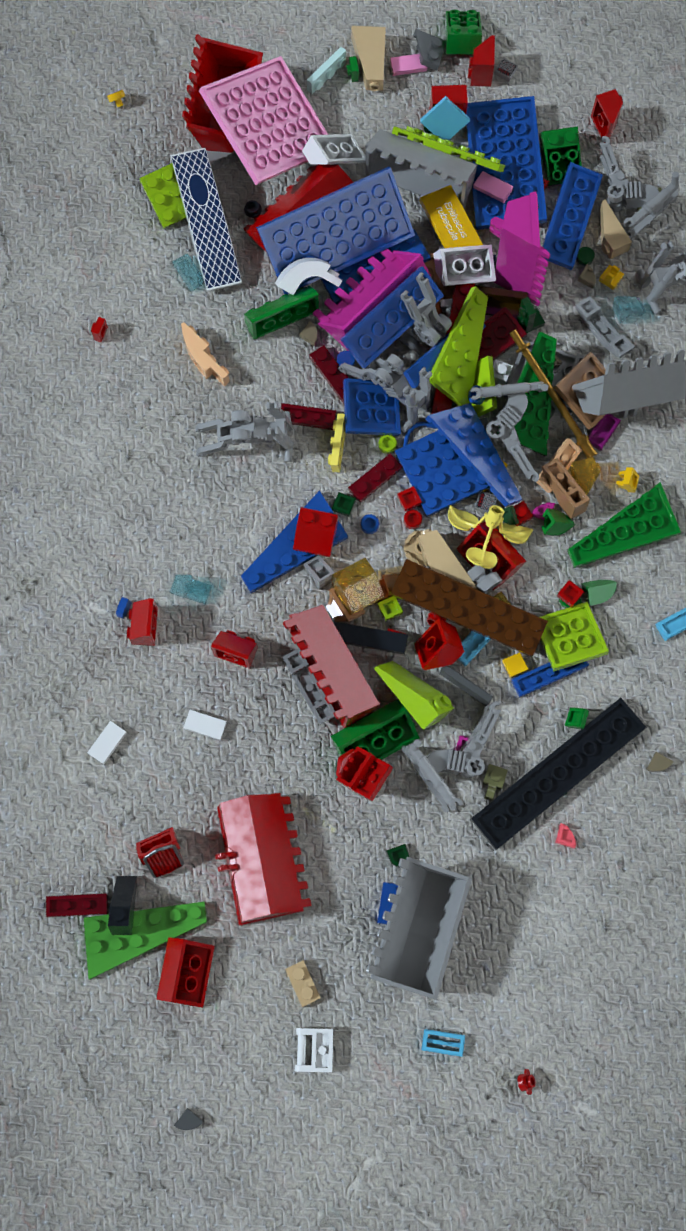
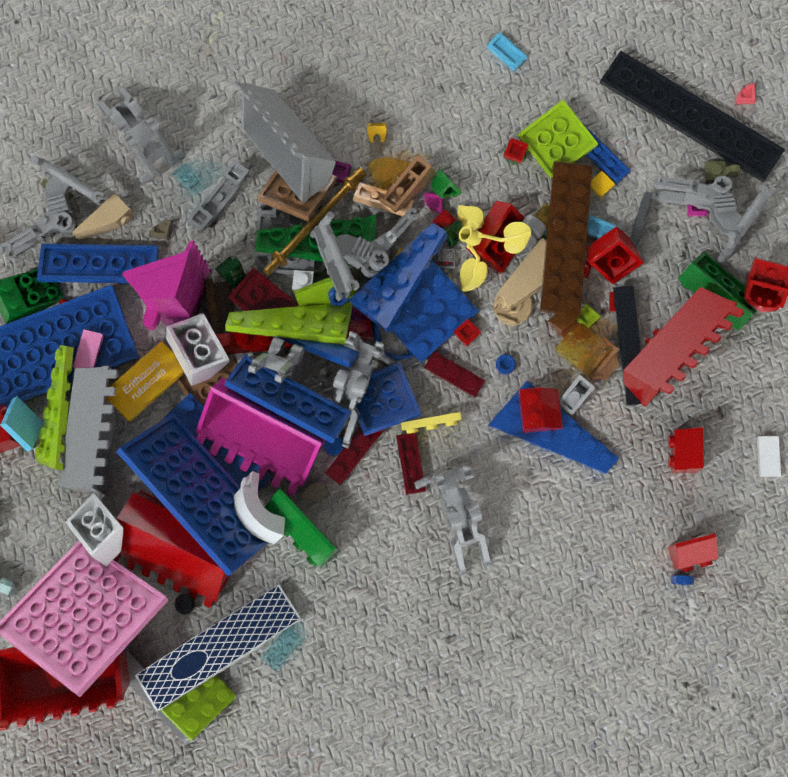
camera: 100 degrees left, 5 degrees up
red plate [91,317,108,342] -> none
clear light blue slope [170,575,212,604] -> none
light nougat slope [181,322,230,387] -> none
light grey slope [282,648,335,725] -> none
dark green tile [332,492,356,517] -> none
lime slope [374,661,454,729] -> none
lime tile [378,435,397,454] -> none
red tile [403,510,422,529] -> none
green tile [565,707,589,729] -> none
green wing [568,482,681,568] -> none
dark green tile [576,247,595,266] -> none
green brick [581,580,617,606] -> none
yellow tile [599,264,624,290] -> none
dark tan tile [646,752,674,772] -> none

